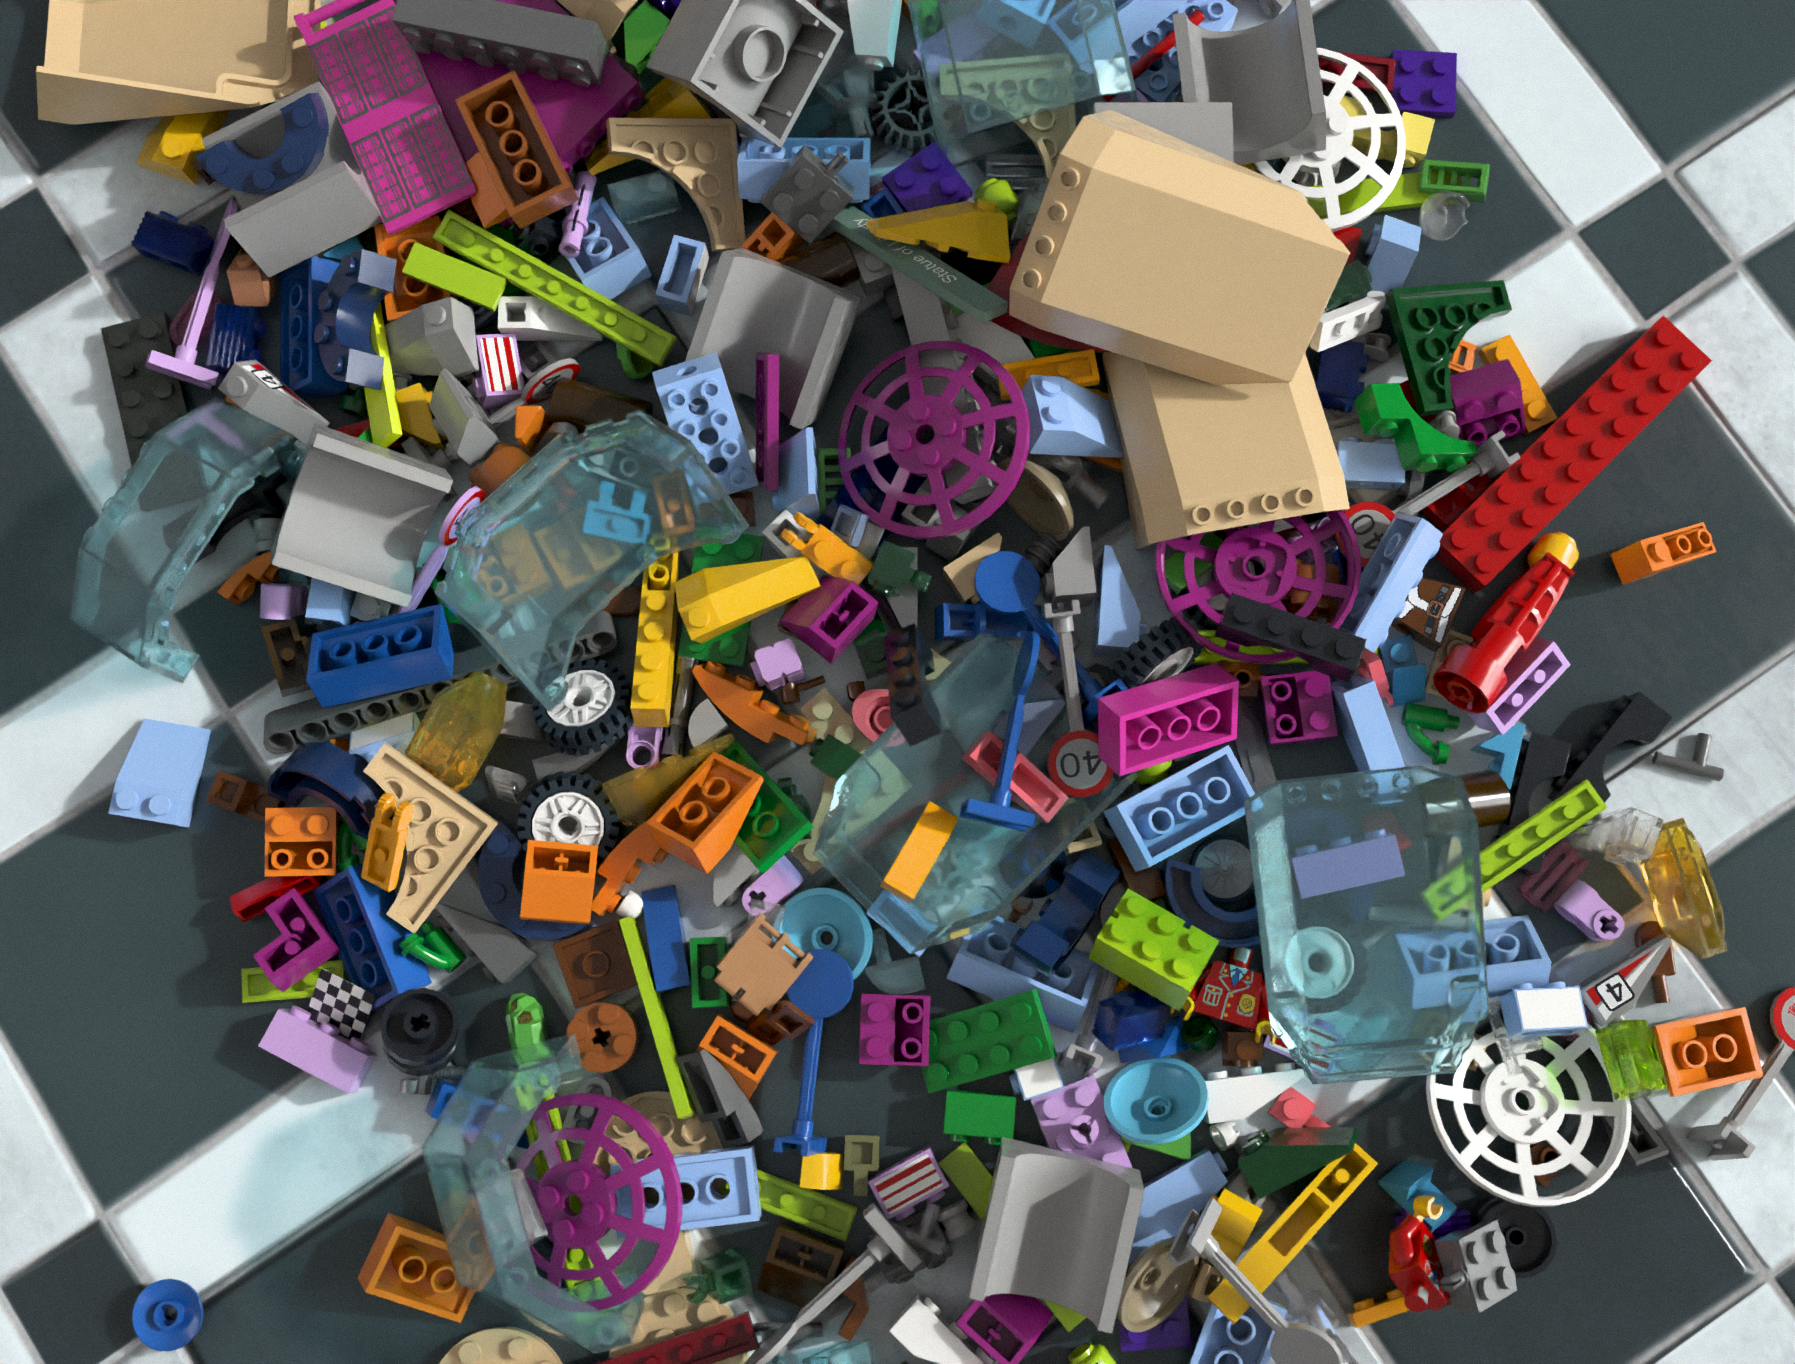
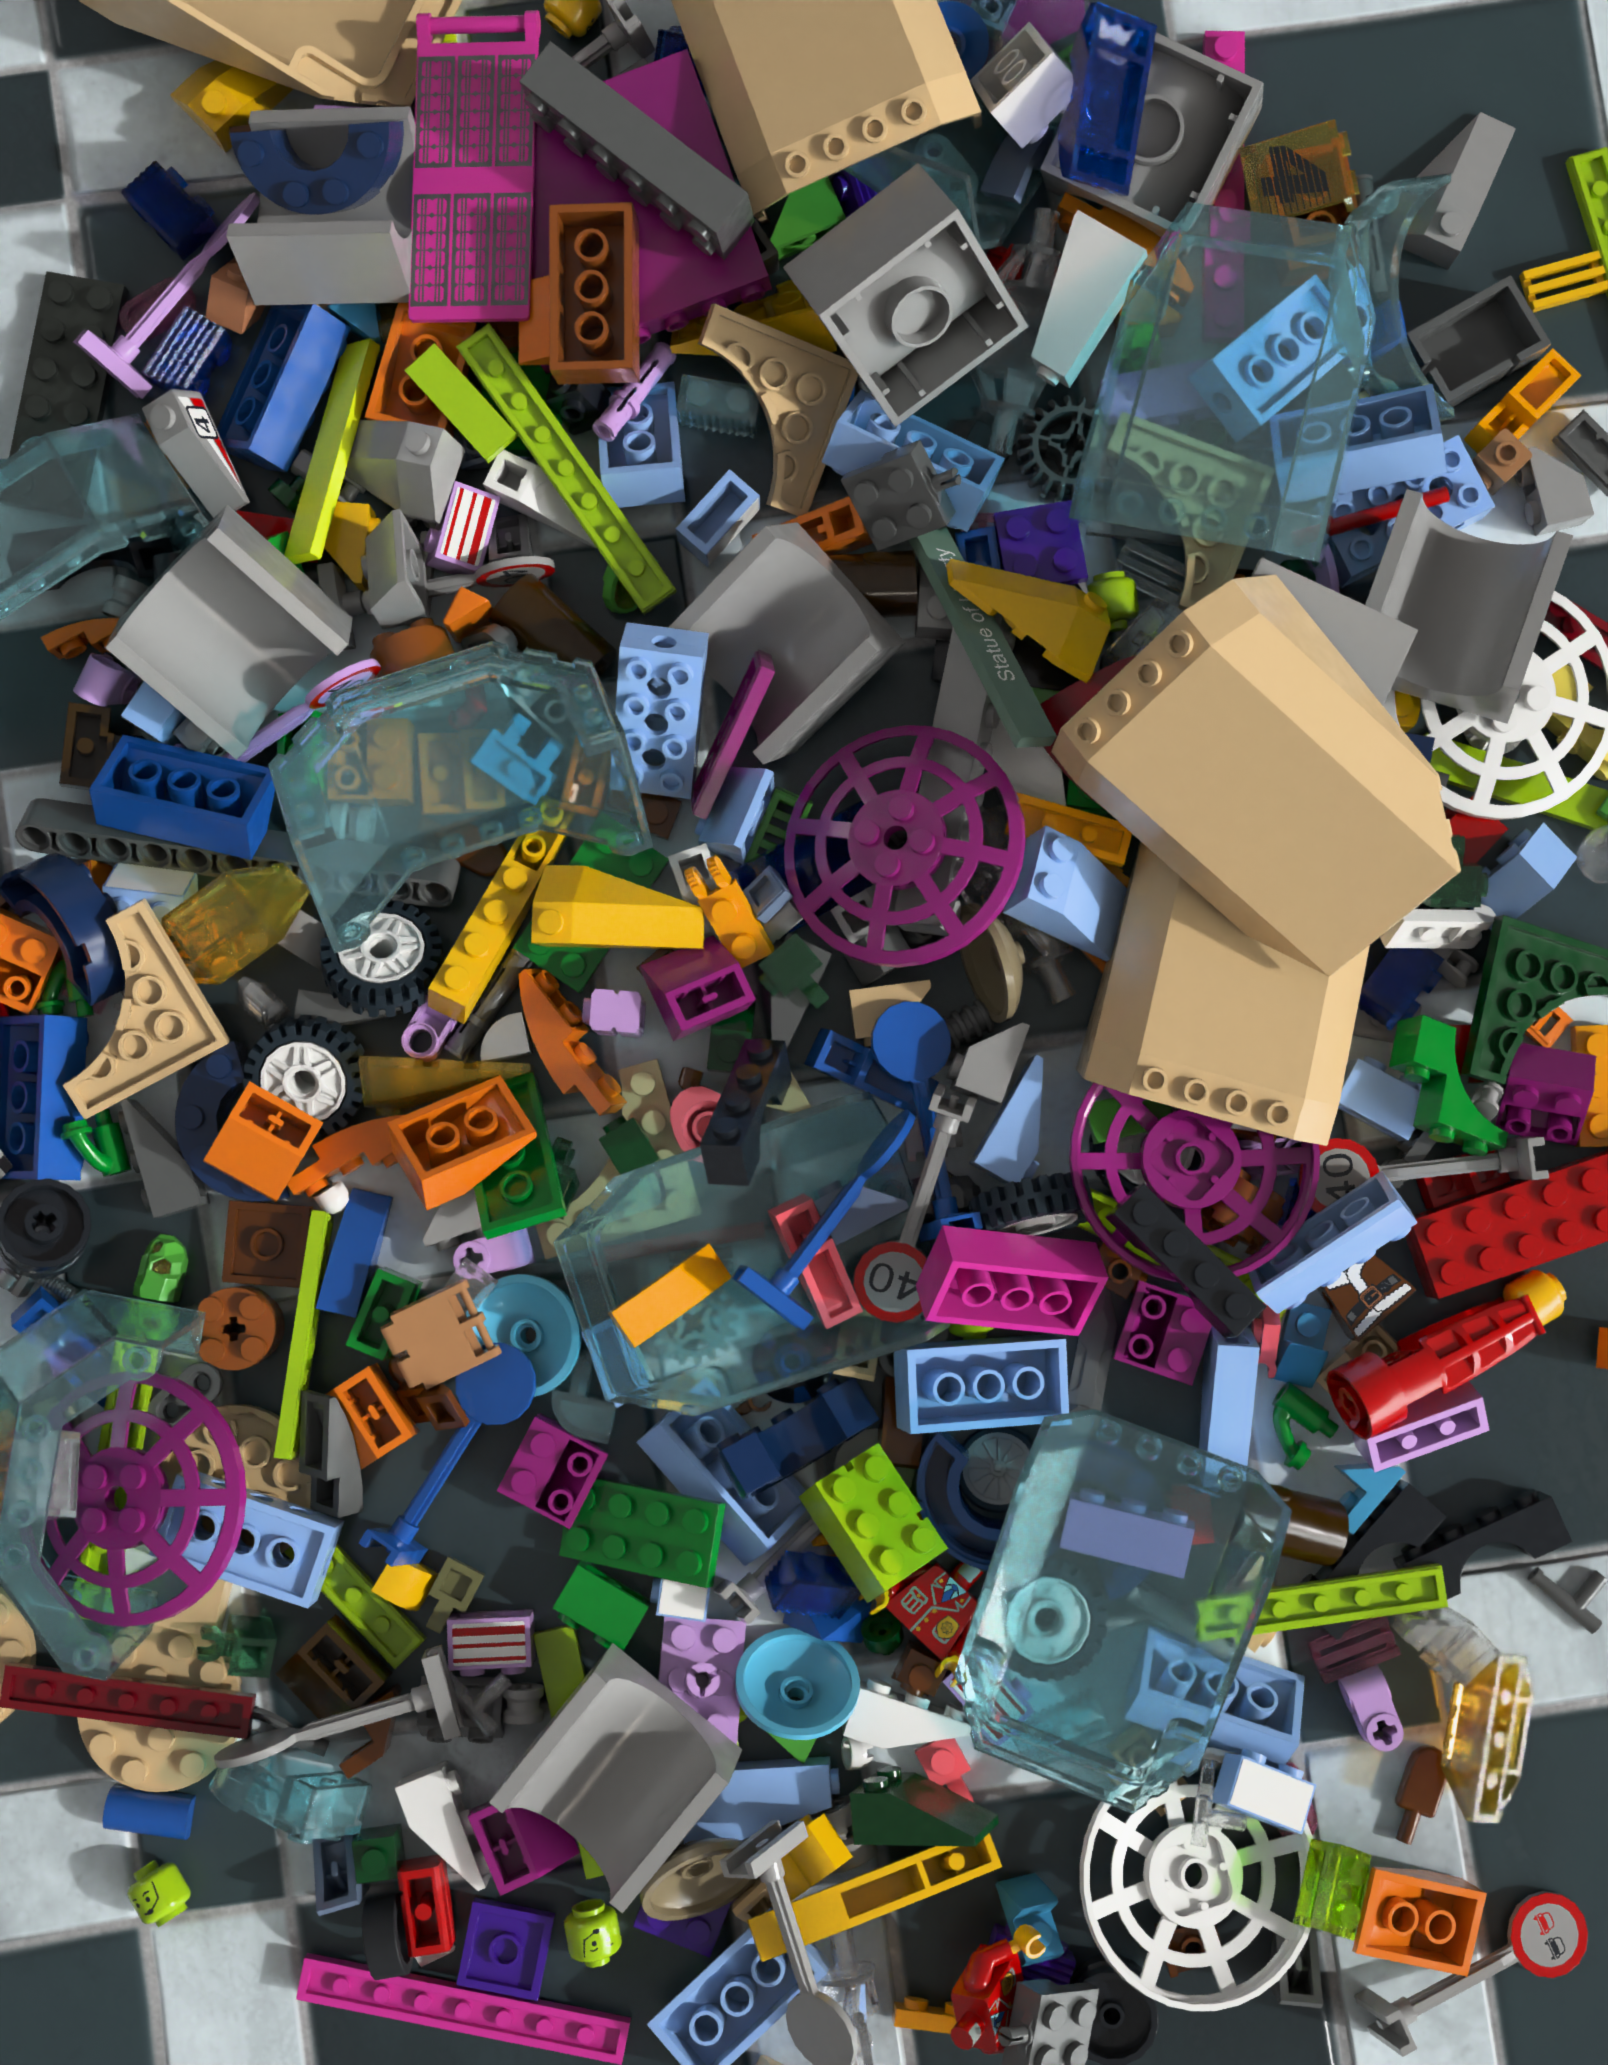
camera: 20 degrees right, 5 degrees up
dark blue brick [314,249,397,390] -> none
light orange hinge [361,792,414,892] -> none
reddish brown hand [781,675,825,705] -> none
slope [1576,934,1672,1028] -> none

